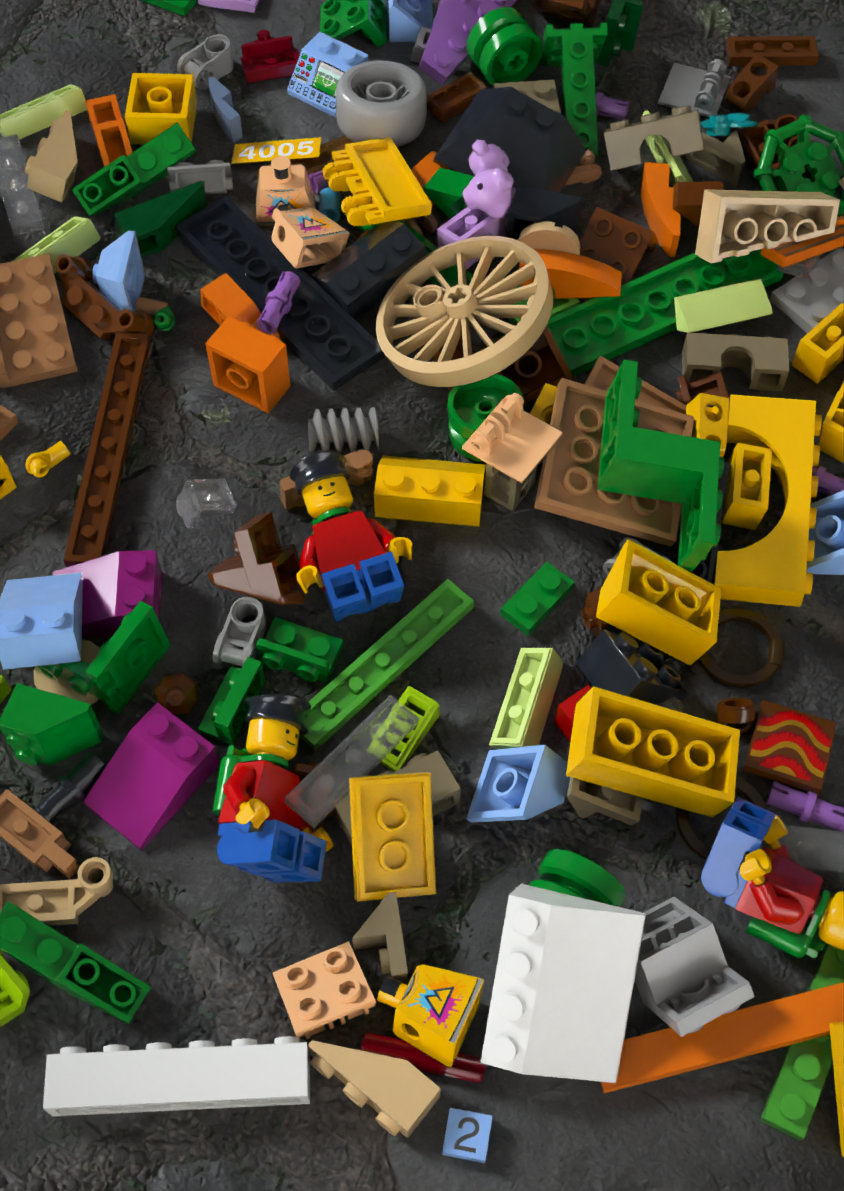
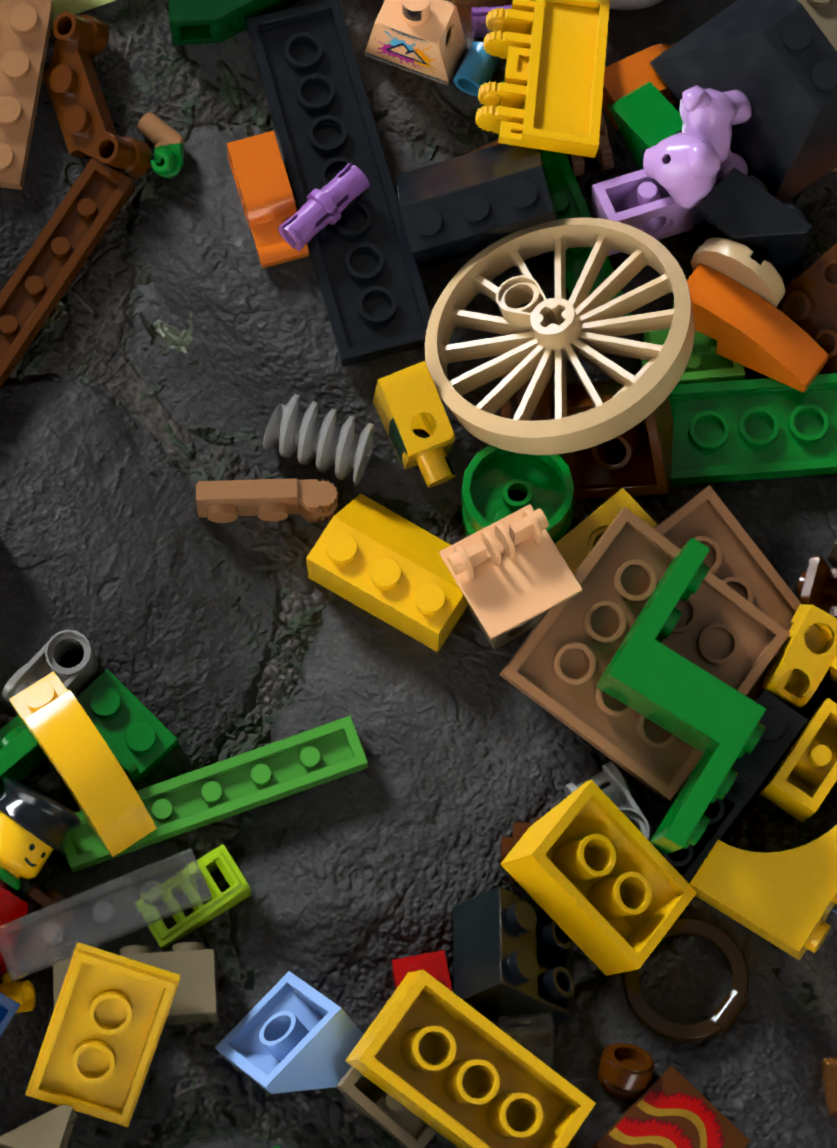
camera: 25 degrees right, 10 degrees up
light blue slope [93,231,145,312] -> none
clear bracket [176,478,236,528] -> none
orange brick [205,316,291,414] -> none
reddish brown piece [208,512,306,605] -> none
light nougat torso [271,205,350,268] -> none
piece [290,450,412,622] -> none
yellowish green slope [489,648,564,749] -> none
green plate [500,561,575,636] -> none
none -> yellow arch [9,671,157,858]
none -> yellow torso [373,361,456,488]

